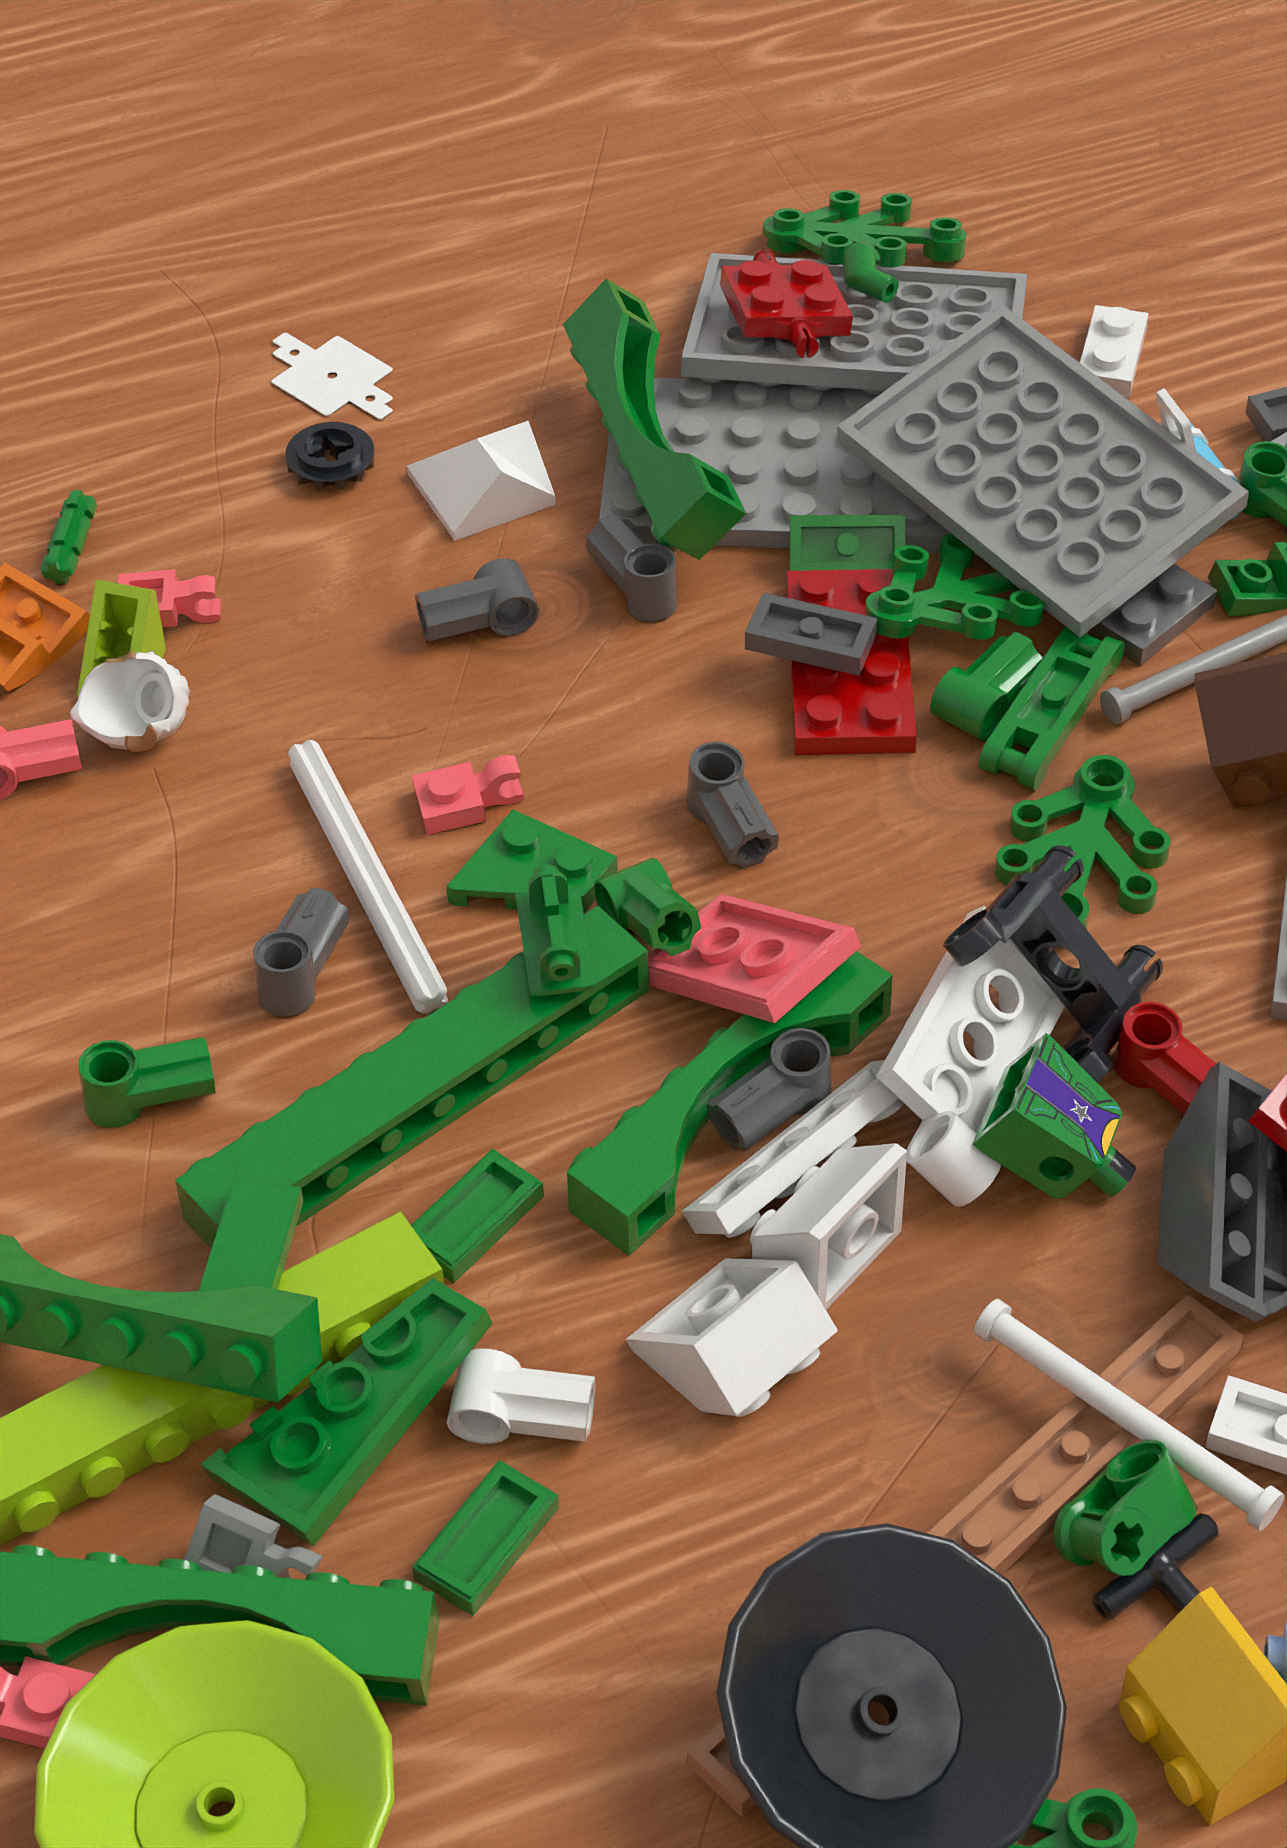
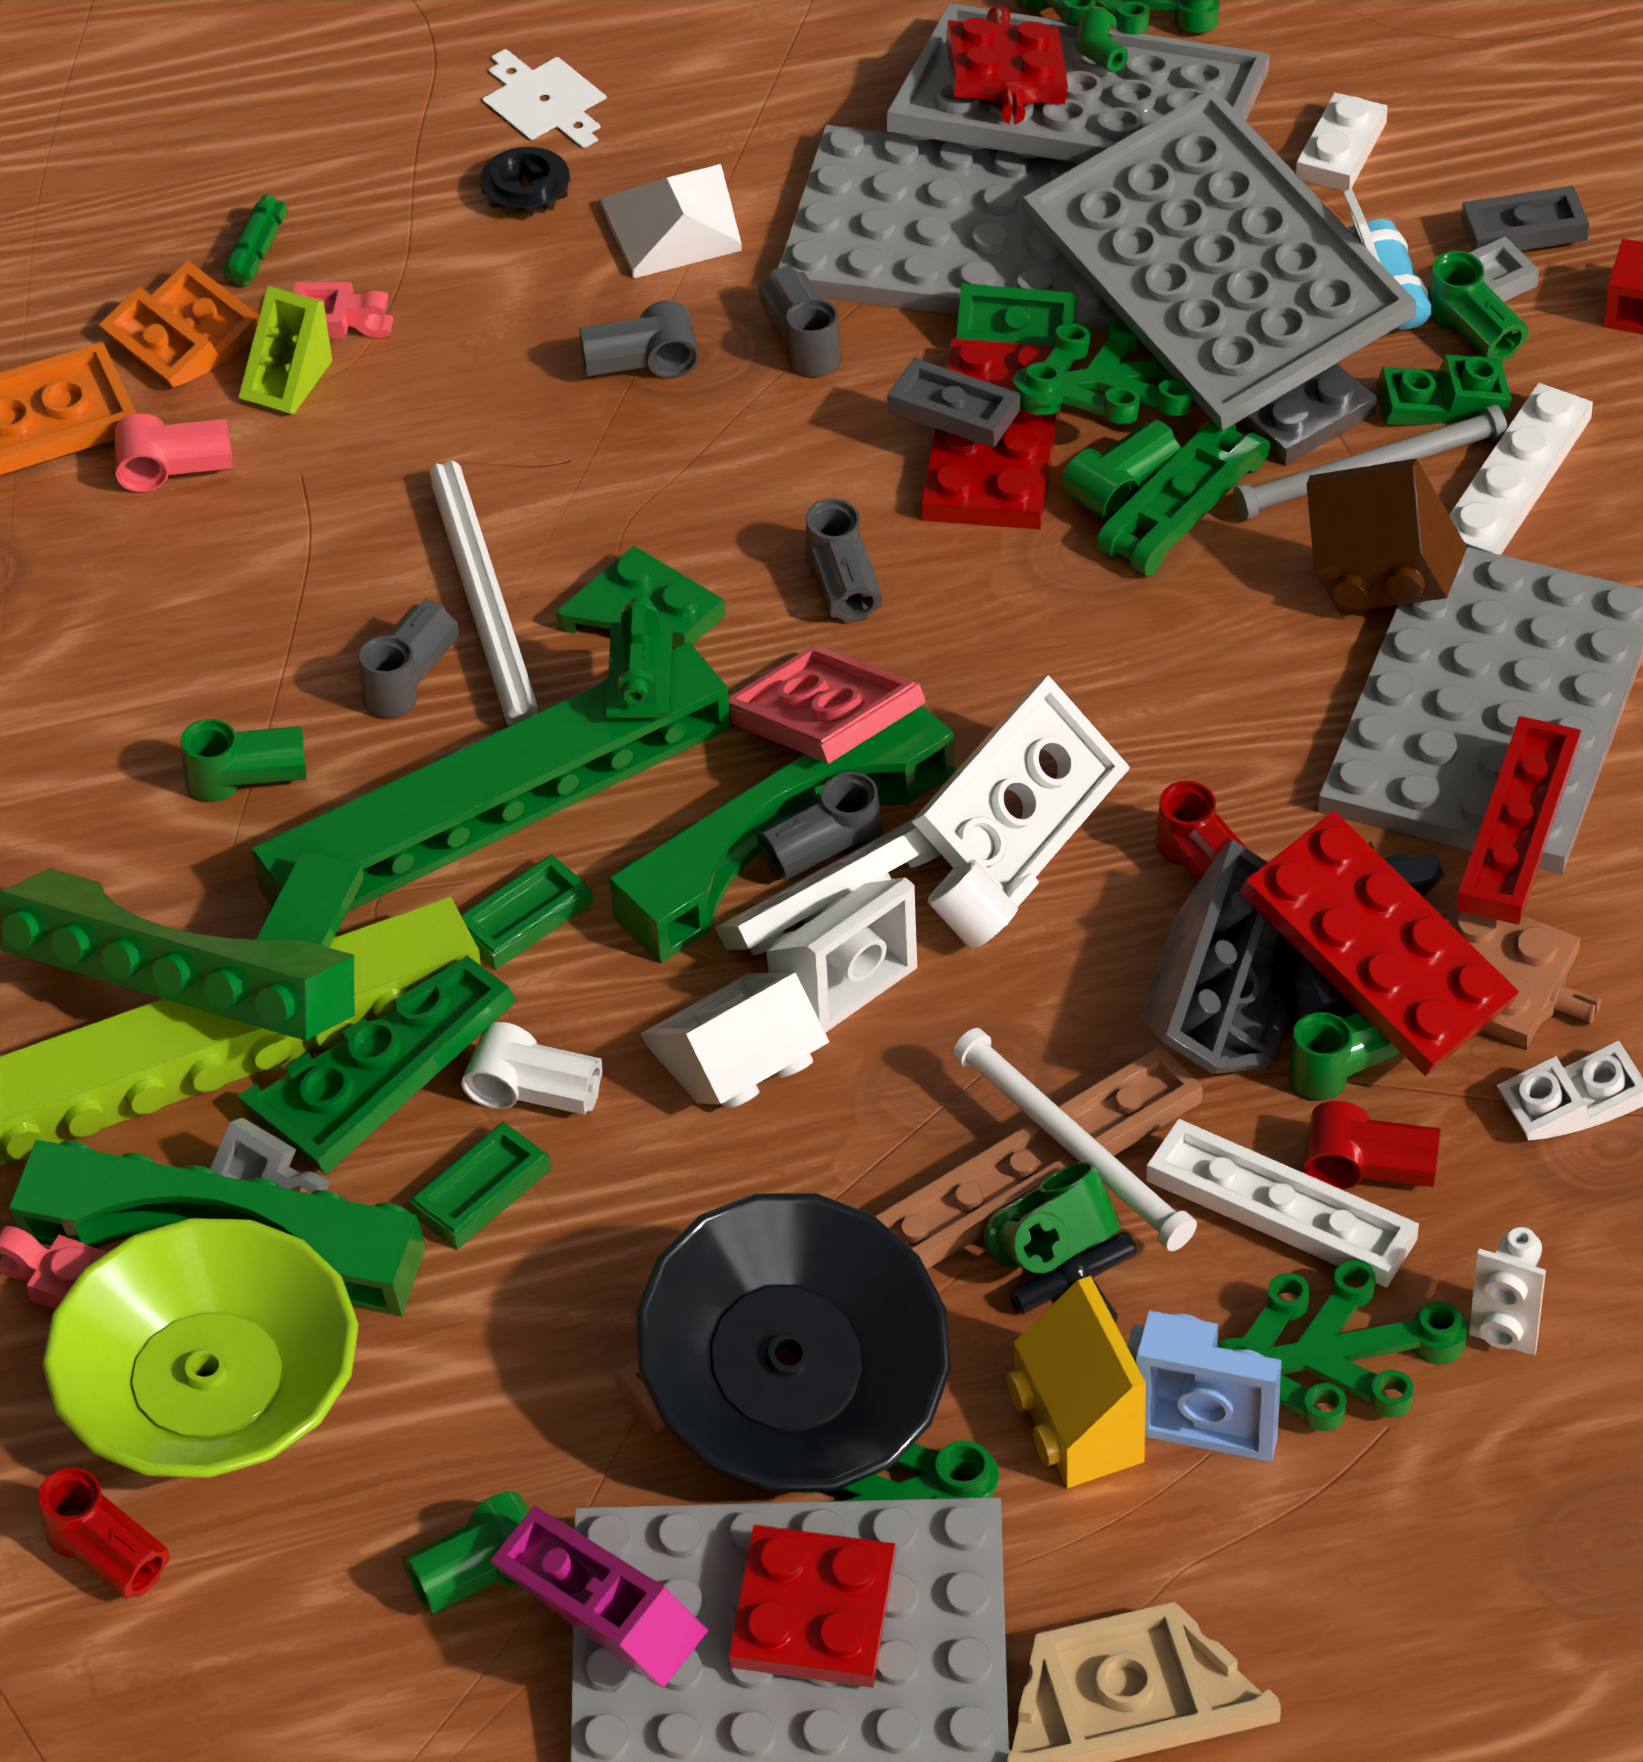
camera: 10 degrees right, 0 degrees up
white hair [70,651,190,752] -> none
coral plate [411,755,524,835] -> none
green arch [563,278,747,560] -> none
green piece [593,857,701,956] -> none
black connector [943,845,1163,1082] -> none
green torso [972,1033,1136,1198] -> none
green plant [995,755,1170,929] -> none

